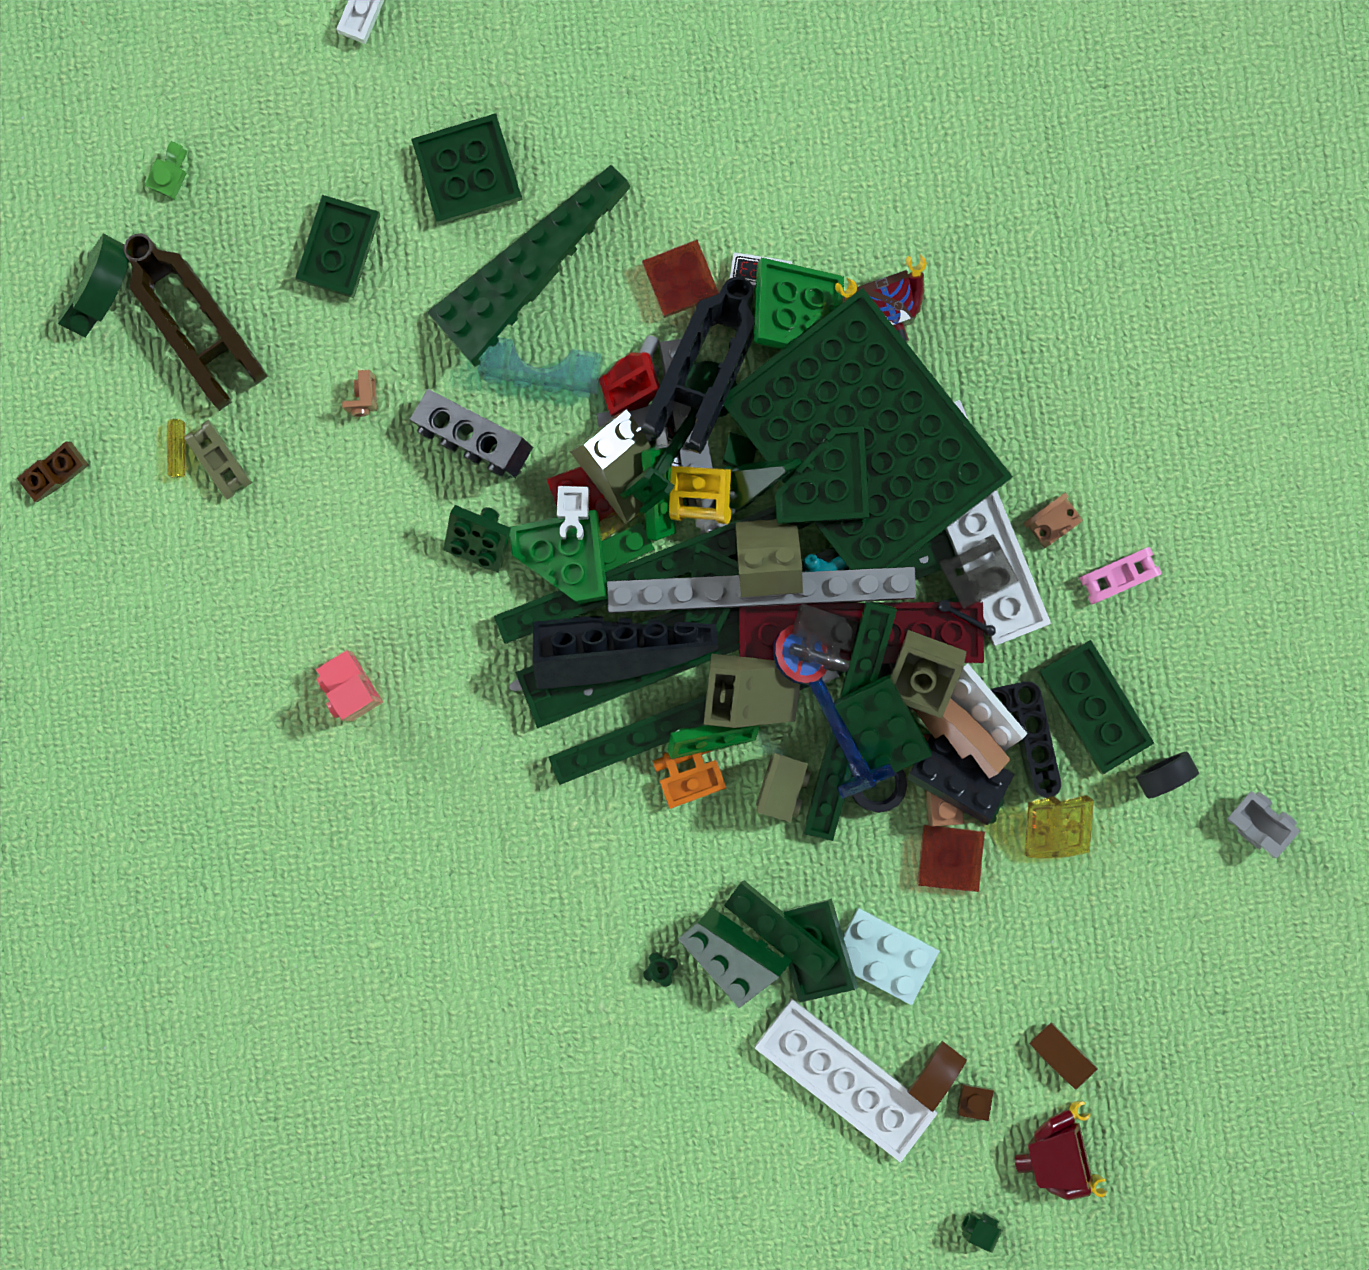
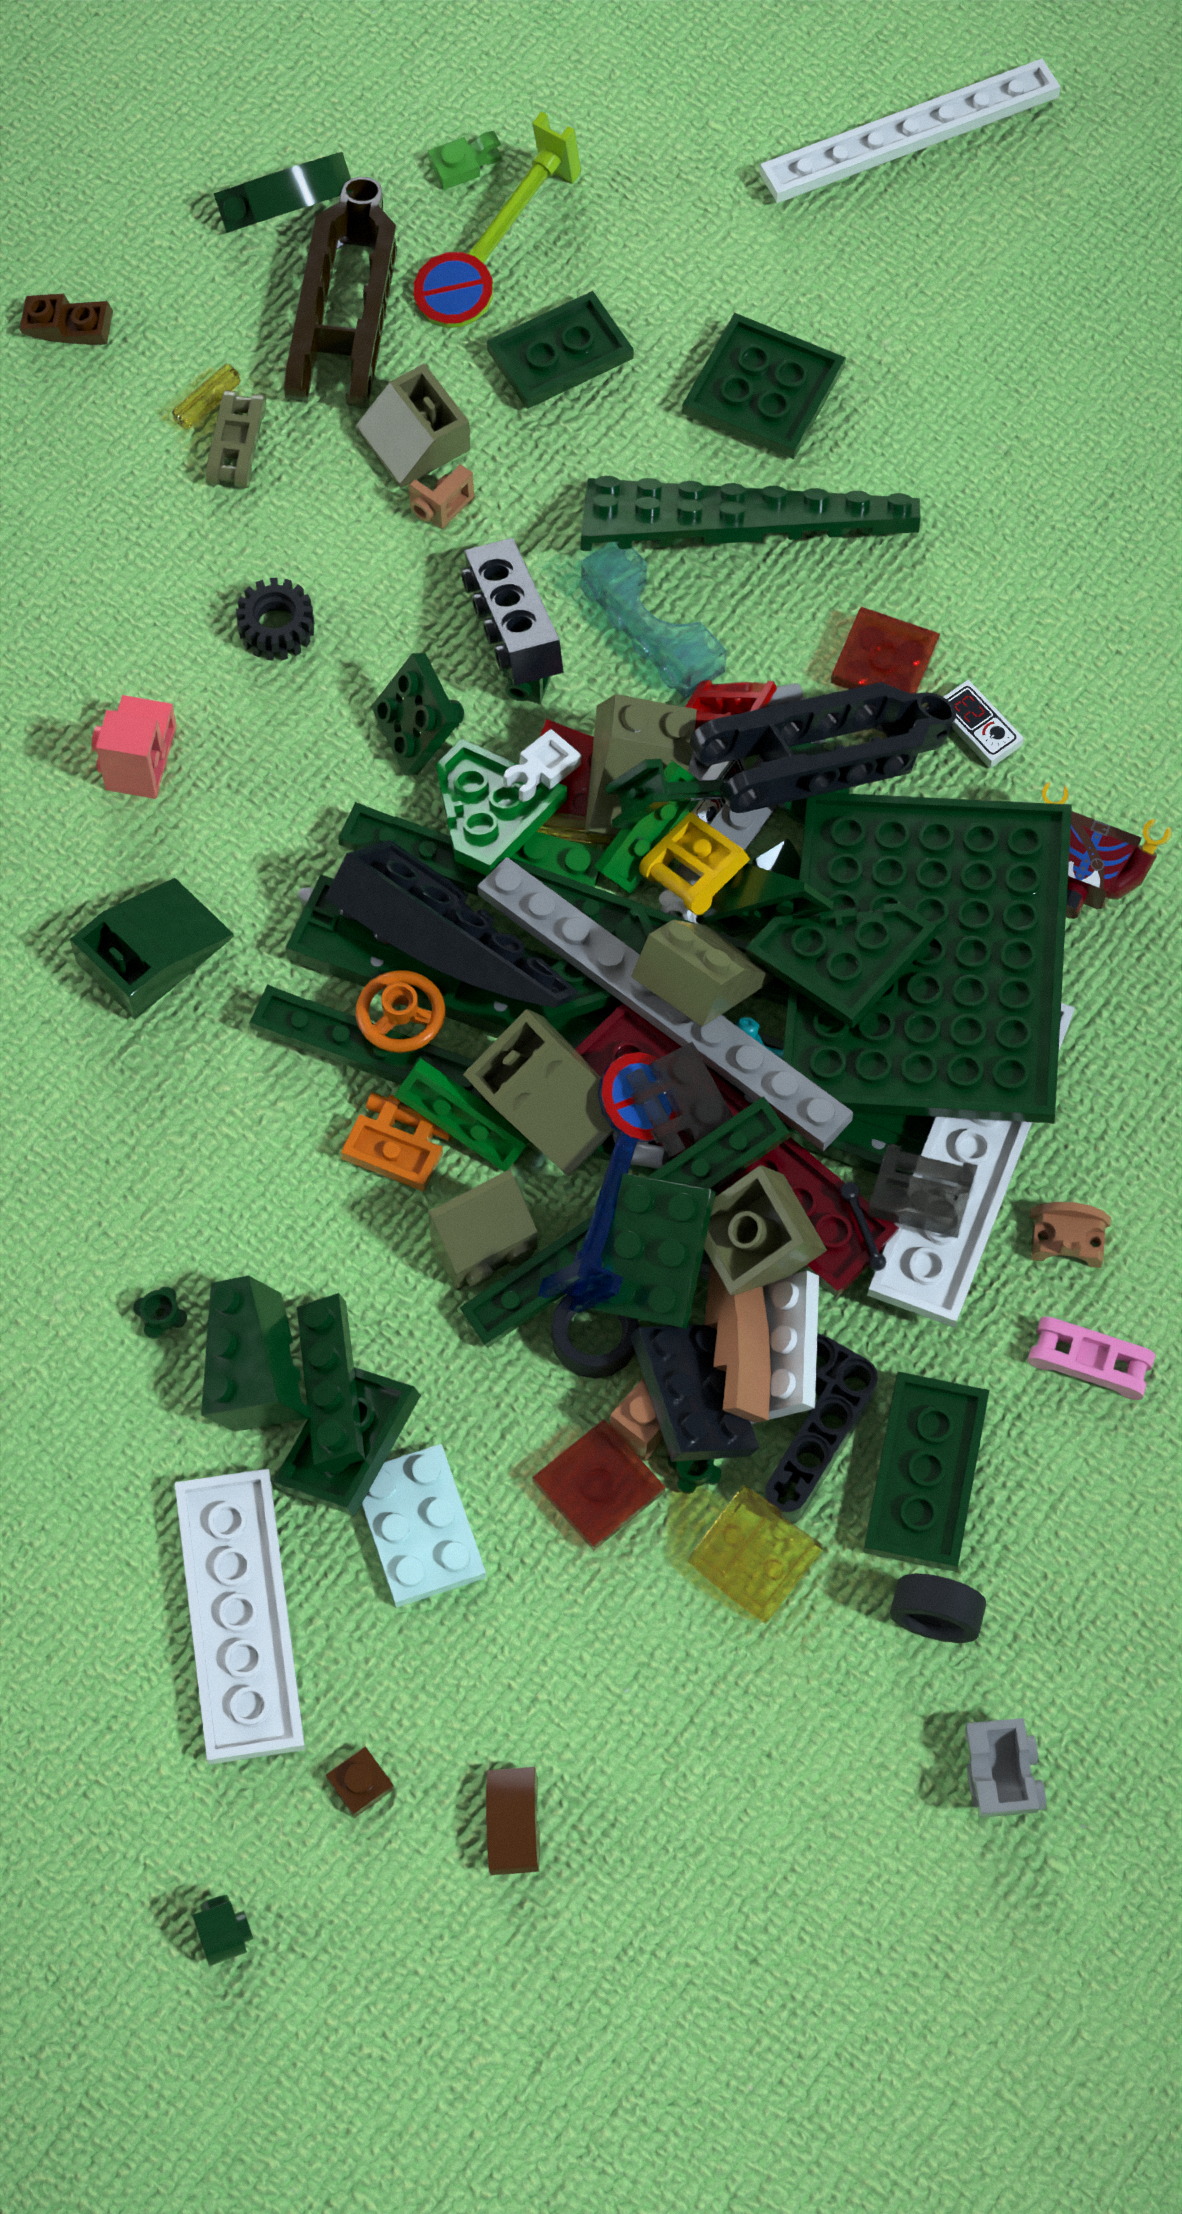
camera: 45 degrees right, 20 degrees down
green plate [754,257,844,349] -> none
reddish brown slope [907,1041,967,1112] -> none
dark red torso [1015,1101,1107,1201] -> none
none -> dark green slope [70,878,234,1020]
none -> black tyre [236,578,315,661]
none -> olive slope [356,363,470,488]
none -> orange piece [356,970,445,1053]
none -> piece [413,111,581,328]

